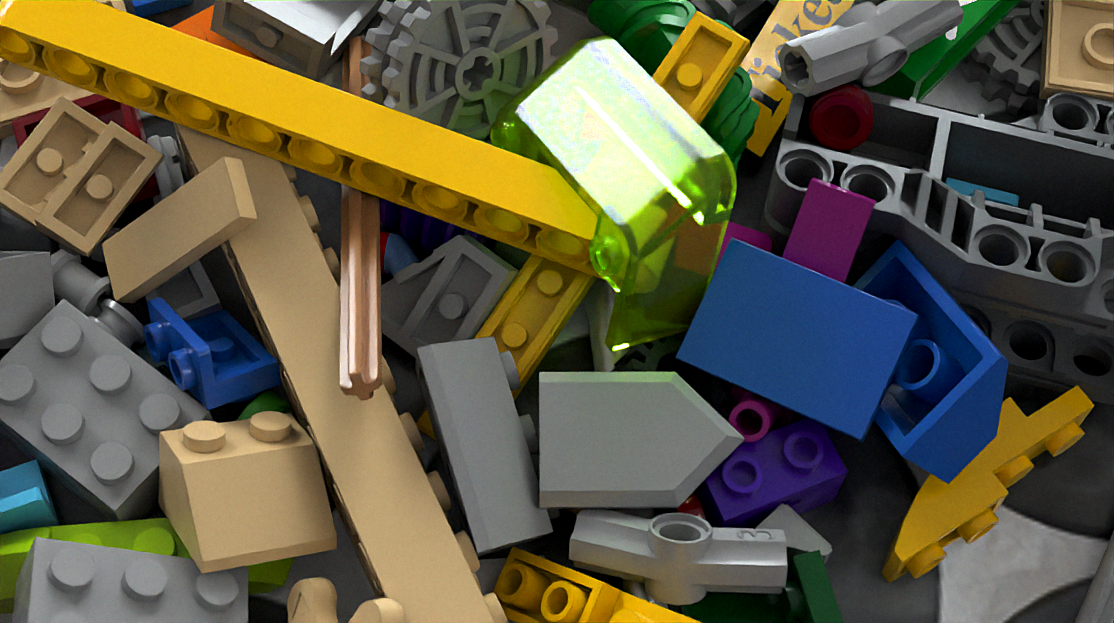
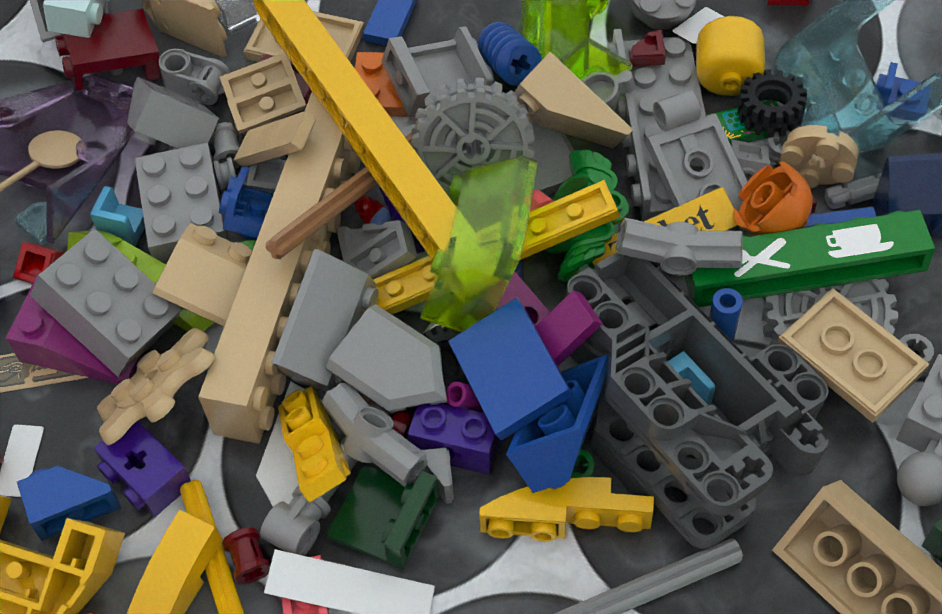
camera: 45 degrees right, 5 degrees down
dark red tile [809,84,874,151] -> none
none -> blue cylinder [709,288,743,342]

